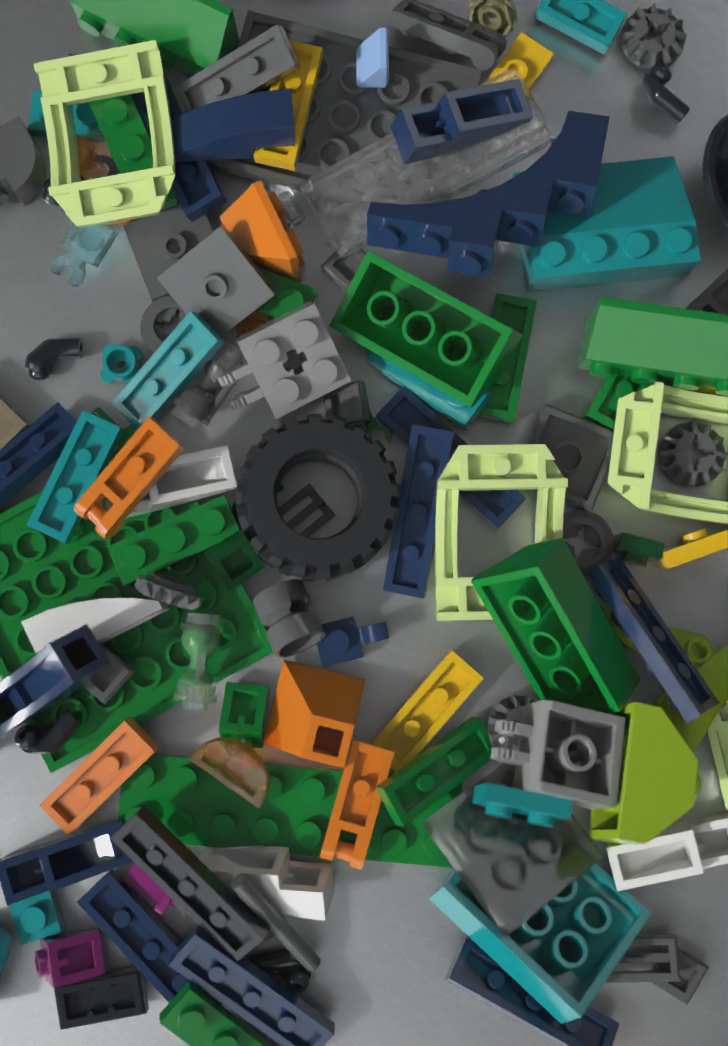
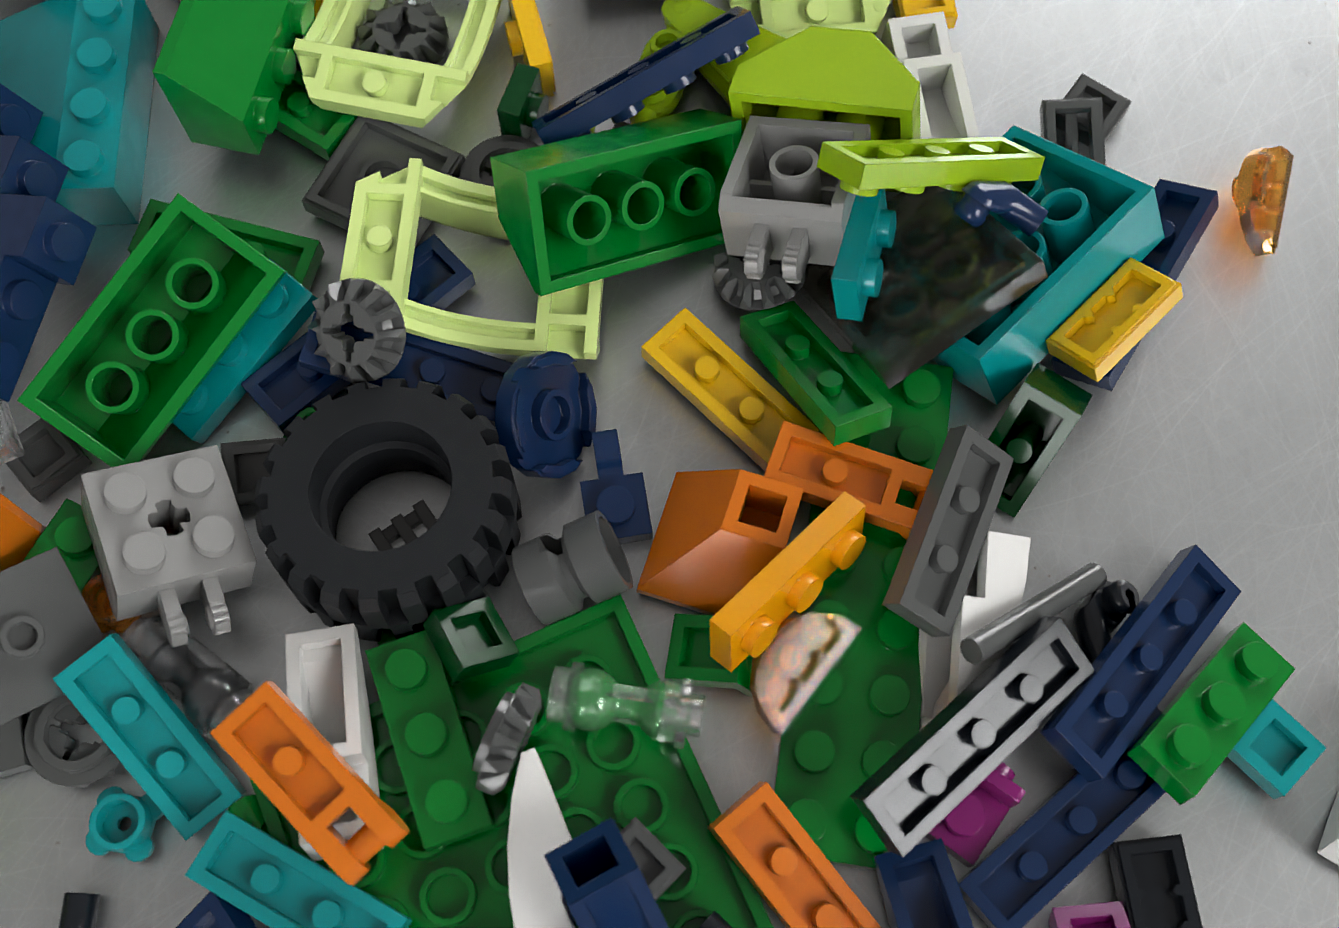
camera: 90 degrees left, 15 degrees down
none -> dark grey gear [307,278,406,384]
none -> dark blue tile [495,350,597,479]
none -> light orange plate [709,491,866,672]
none -> lime plate [817,137,1045,197]
none -> dark grey plate [882,425,1014,637]
none -> dark blue arm [954,181,1048,237]
none -> dark green slope [988,363,1093,518]
none -> yellow plate [1046,257,1183,383]

